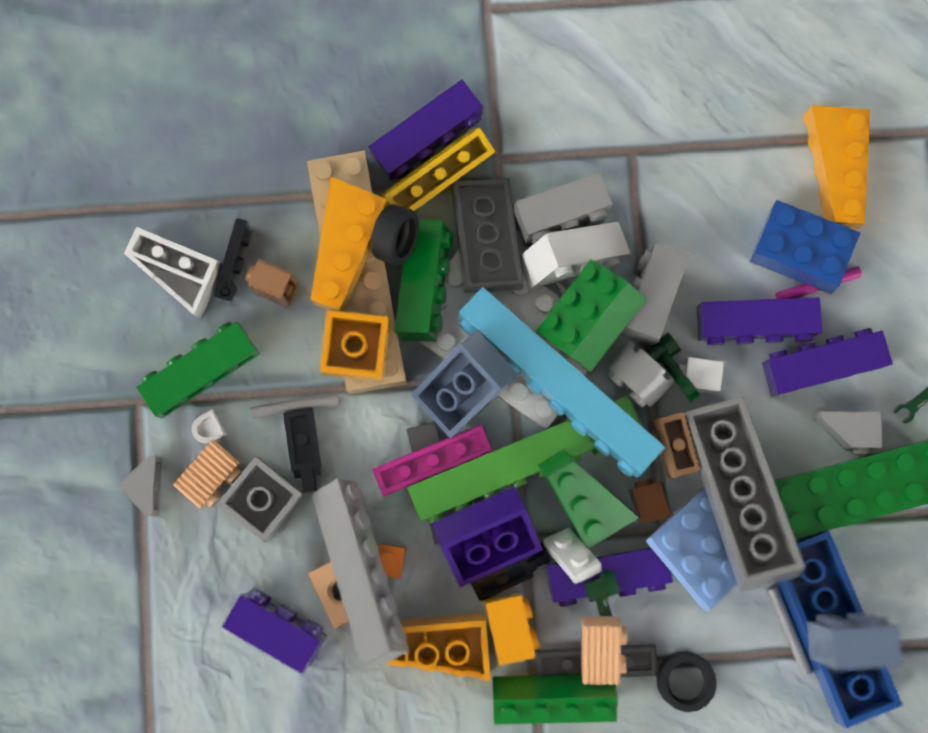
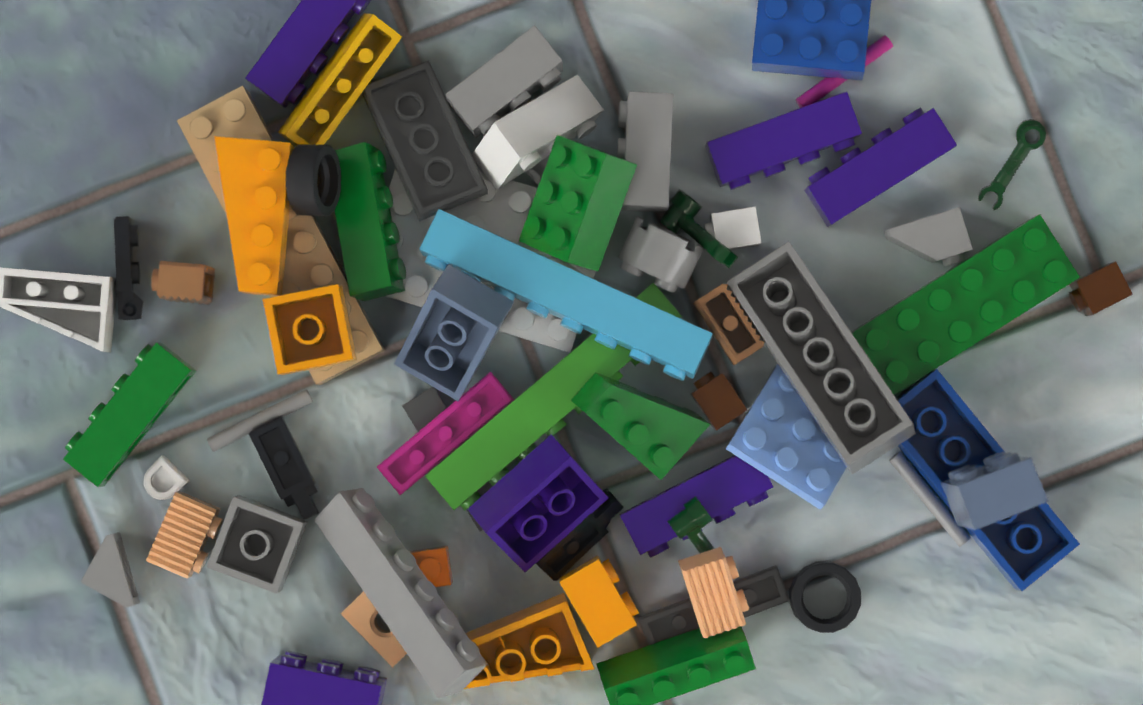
camera: 20 degrees left, 5 degrees up
white plate [544,527,602,584] -> none

